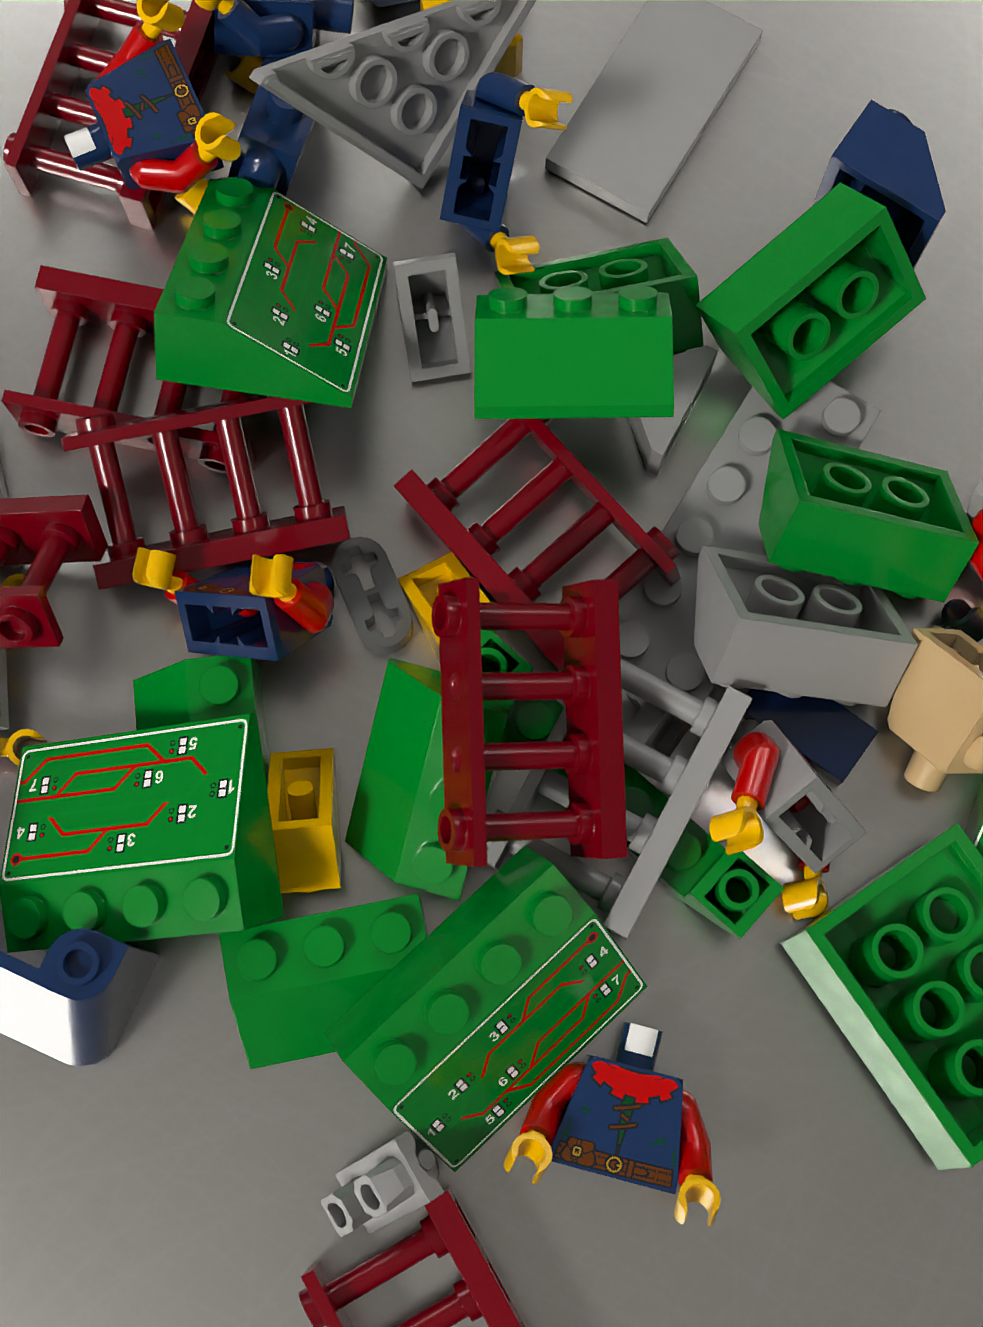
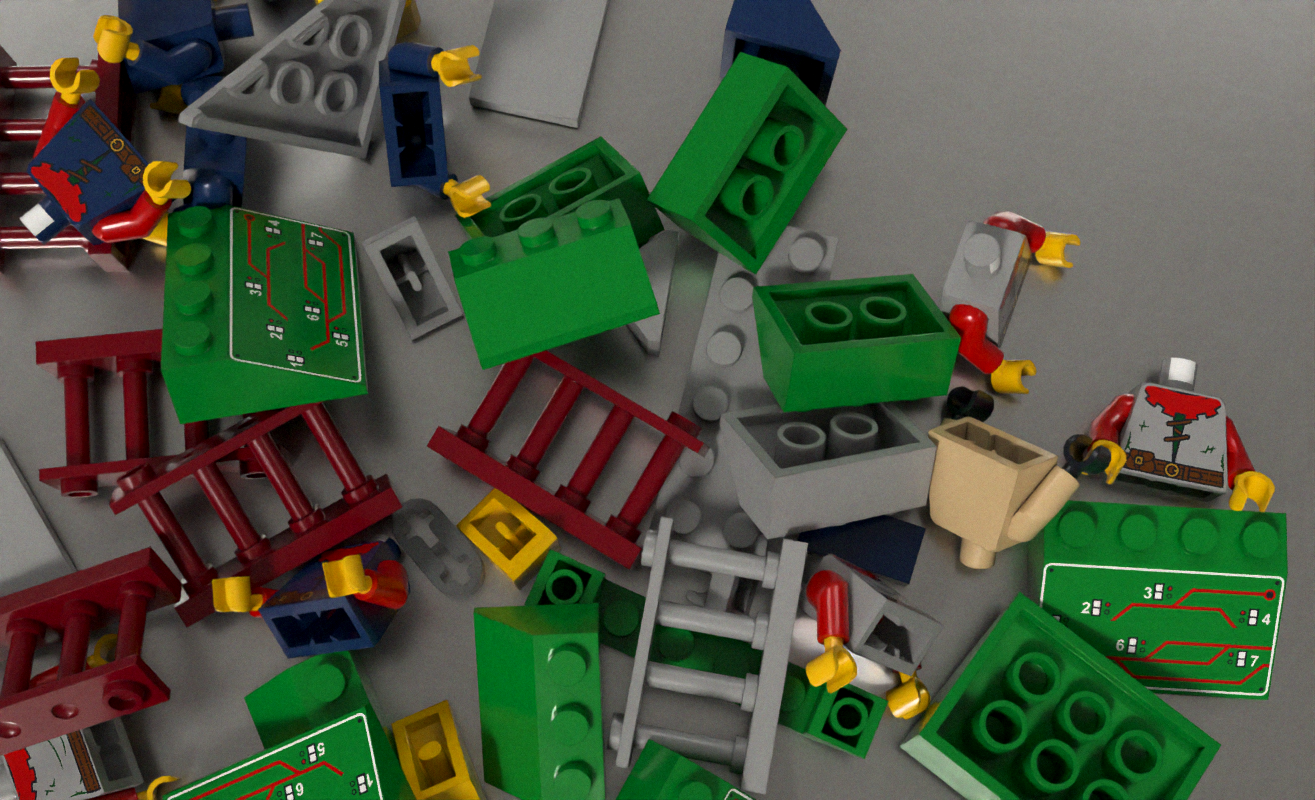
camera: 20 degrees left, 0 degrees up
dark red fence [432,577,627,867] -> none

